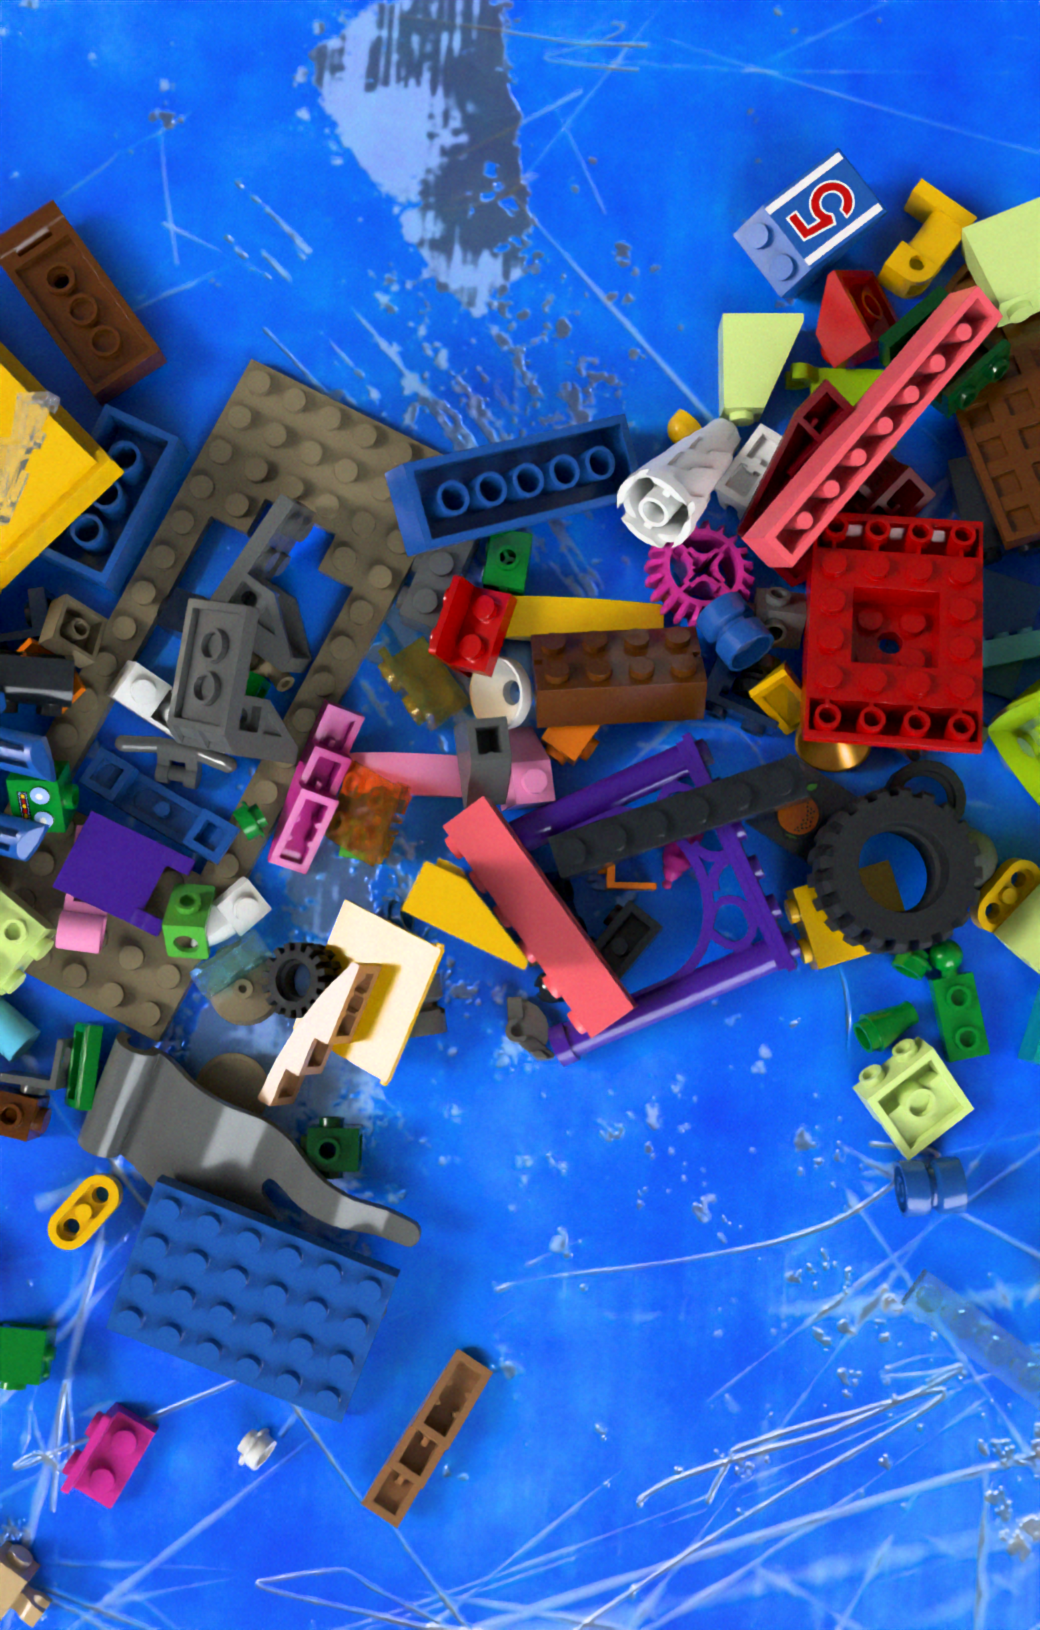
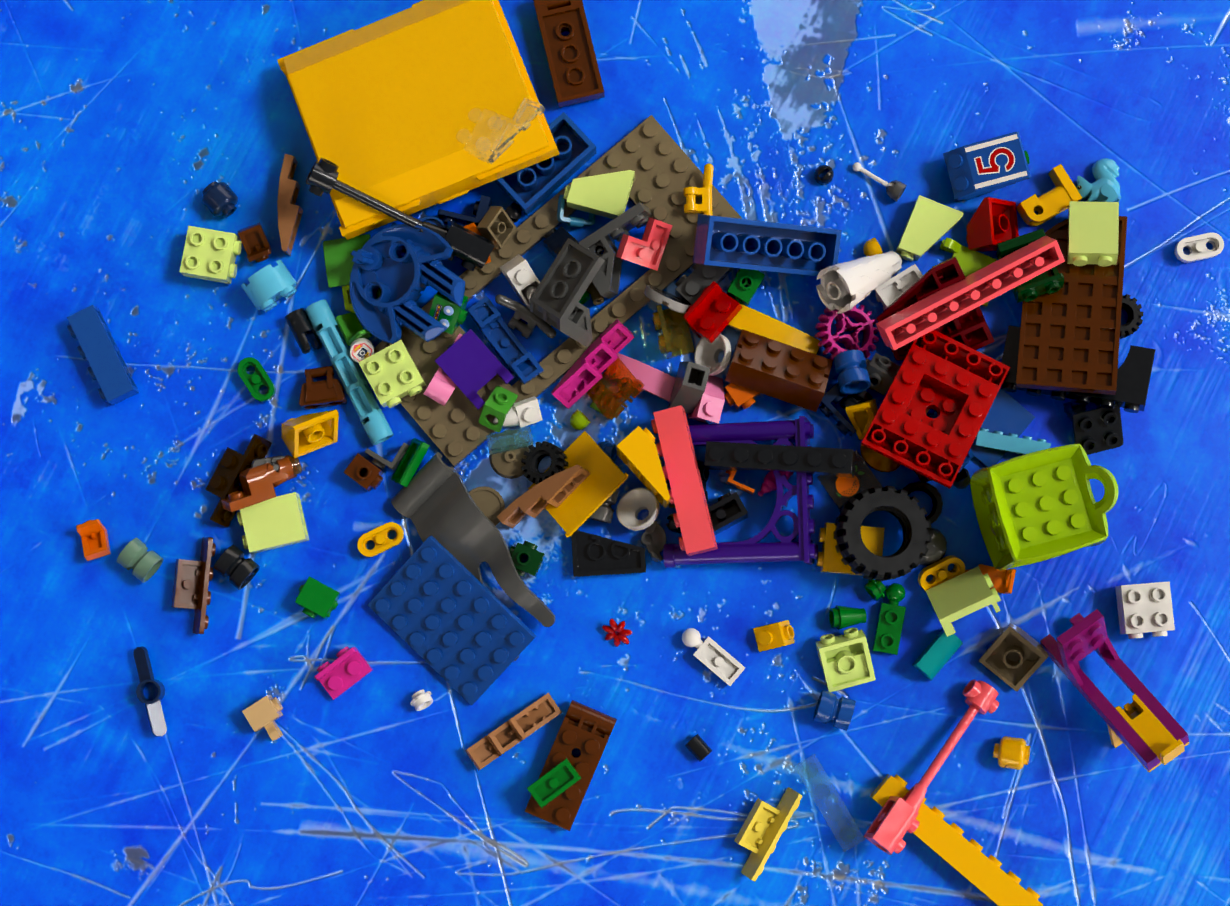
camera: 25 degrees right, 0 degrees up
green plate [232,801,269,840] -> none
none -> black hinge [505,202,522,223]
none -> reddish brown hinge [525,700,617,831]
none -> green plate [527,758,581,808]
none -> dark azure piece [557,195,596,228]
none -> yellowish green slope [564,170,635,219]
none -> lime hinge [570,409,591,430]
none -> black wing [571,530,646,577]
none -> red plant [602,618,632,647]
none -> coral plate [616,217,673,271]
none -> white piece [616,488,660,531]
none -> light grey tile [644,285,690,314]
none -> white plate [682,628,745,686]
none -> yellow piece [683,163,714,215]
none -> black hinge [685,734,712,762]
none -> light yellow bracket [734,787,802,882]
none -> yellow bracket [753,620,794,652]
none -> black hinge [814,165,834,185]
none -> hinge [852,162,907,202]
none -> medium azure animal [1076,158,1121,202]

